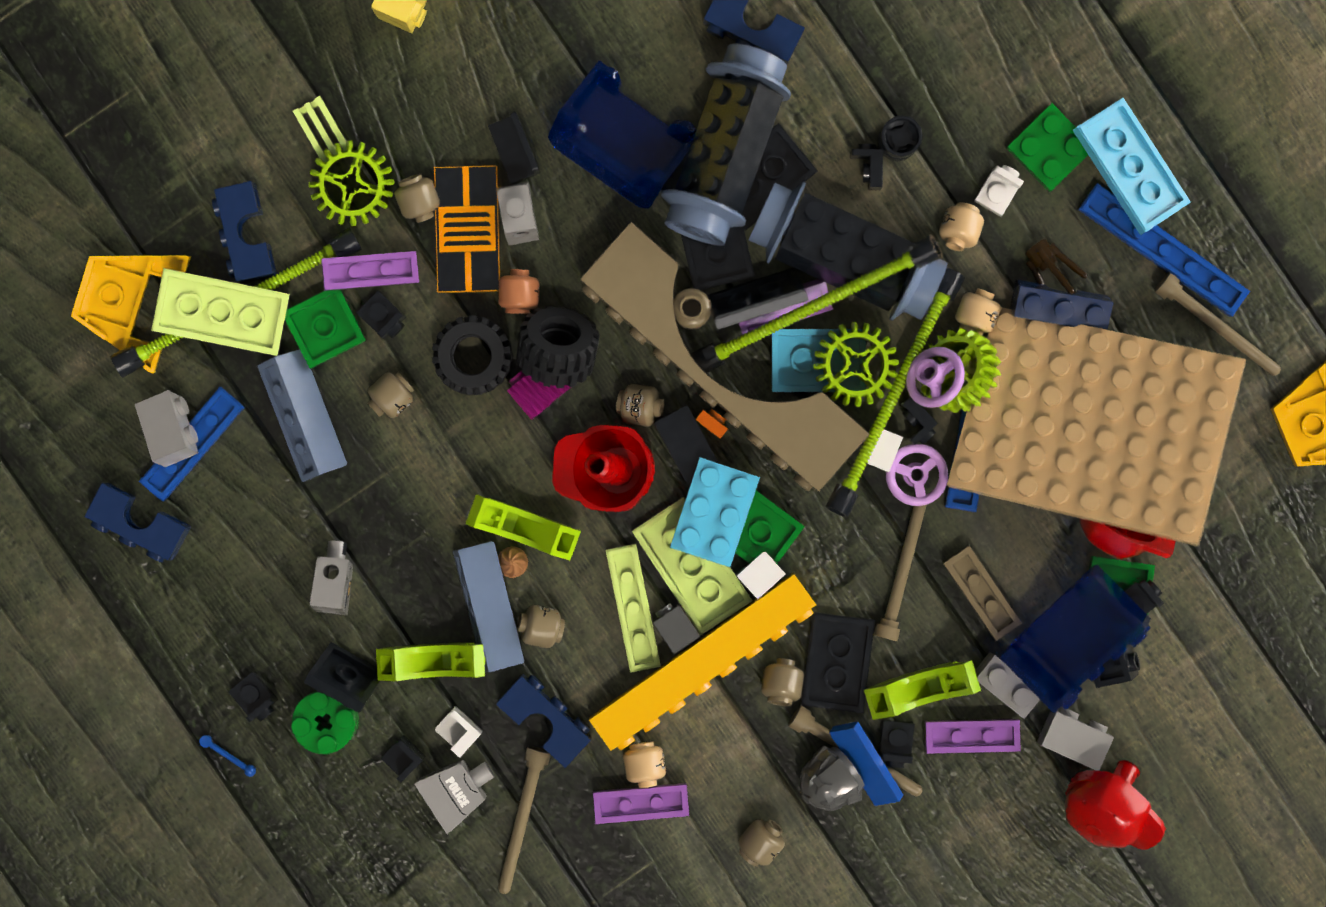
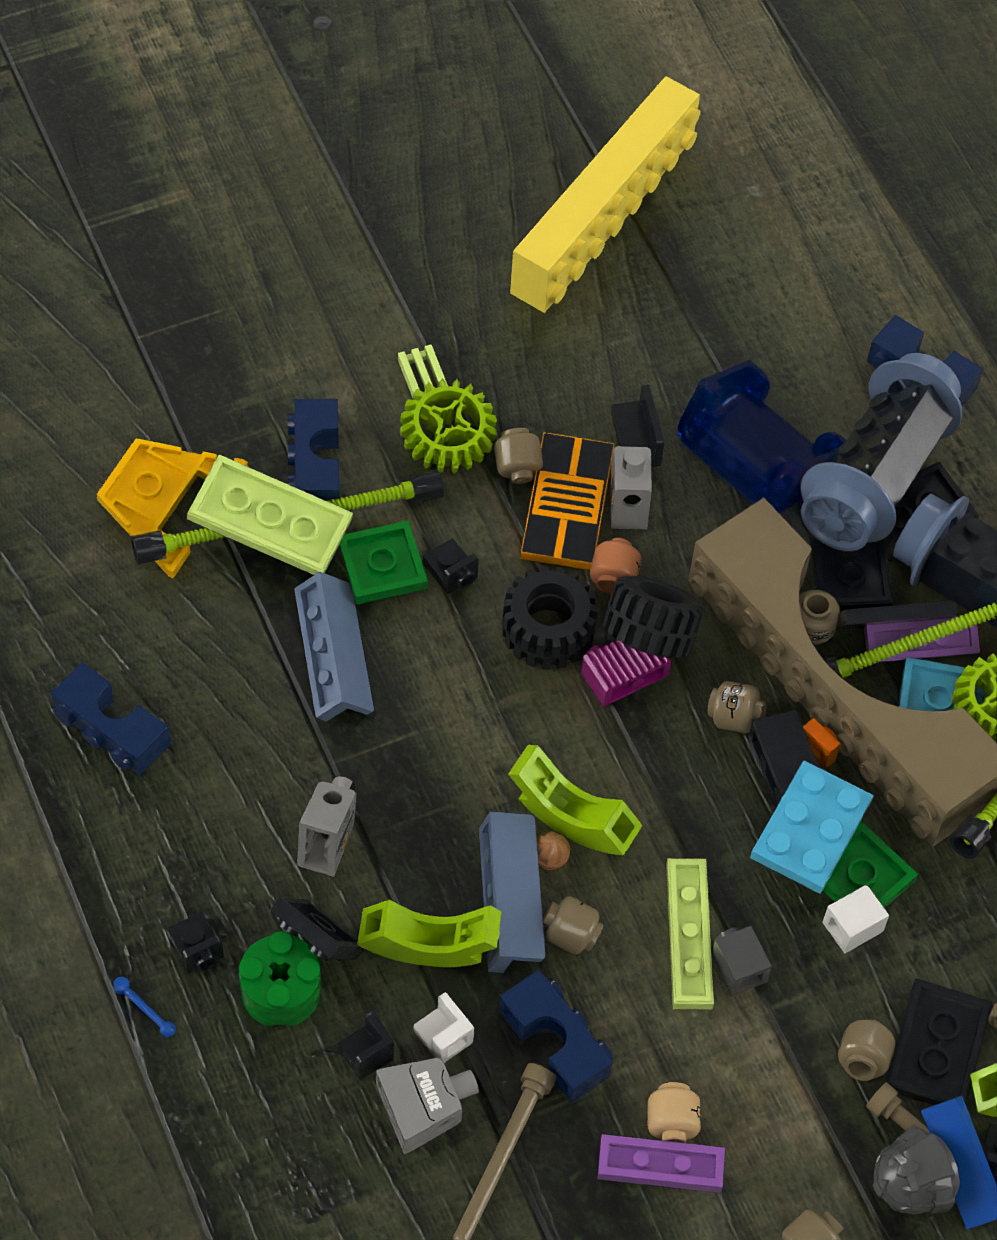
camera: 10 degrees right, 30 degrees down
light grey brick [134,390,199,467] -> none
blue tile [139,387,245,502] -> none
medium lavender plate [321,251,419,291] -> none
dark tan head [367,372,414,418] -> none
red piece [552,425,655,512] -> none
yellow brick [589,573,816,751] -> none
yellowish green tile [632,497,752,636] -> none

